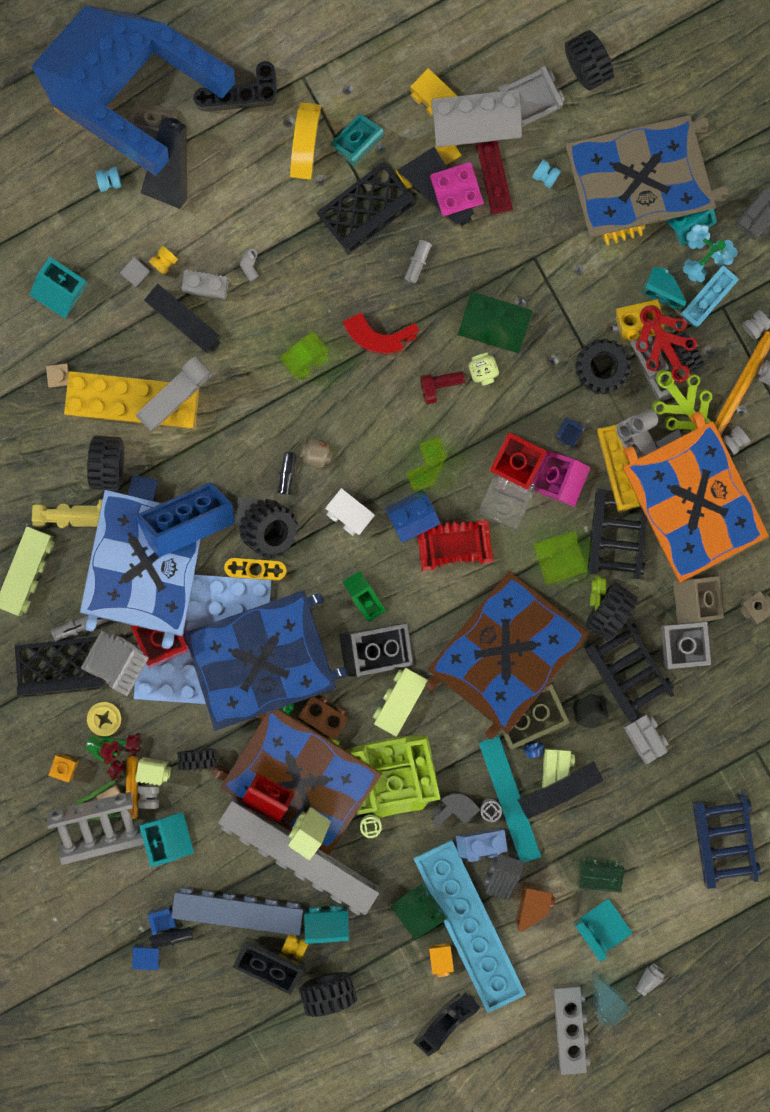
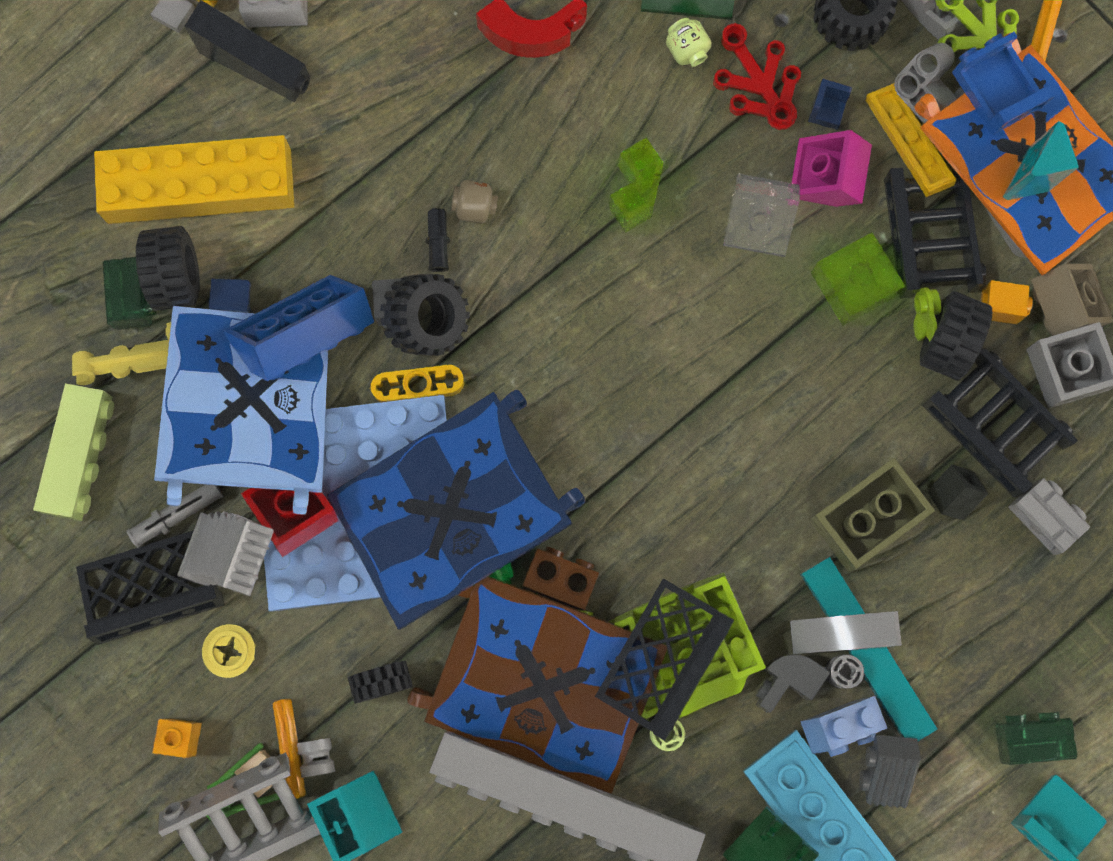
camera: 10 degrees left, 10 degrees down
teal slope [29,256,89,319] -> none
tan plate [46,364,69,388] -> none
dark red plant [86,733,142,781] -> none
light grey beam [136,356,212,432] -> none
yellowish green brick [136,757,171,786] -> none
red slope [242,773,295,822] -> none
clear neon green brick [279,331,330,381] -> none
yellowish green brick [288,807,331,861] -> none
white brick [325,488,375,536] -> none
black slope [339,623,413,677] -> none
green slope [342,571,386,622] -> none
yellowish green brick [372,667,428,737] -> none
blue slope [384,489,440,543] -> none
red piece [417,520,494,571] -> none
dark red piece [420,371,465,405] -> none
flag [425,571,589,740] -> none
red slope [489,431,548,490] -> none
dark orange slope [515,882,555,932] -> none
black slope [517,761,604,819] -> none
blue plate [523,740,544,758] -> none
yellowish green brick [542,748,575,788] -> none
light grey wheel [722,426,750,456] -> none
none -> clear green brick [102,257,157,330]
none -> black fence [595,578,735,741]
none -> red plant [713,23,801,130]
none -> light grey slope [790,611,902,654]
none -> blue panel [952,32,1057,135]
none -> light orange brick [981,280,1033,325]
none -> teal slope [1003,121,1079,200]

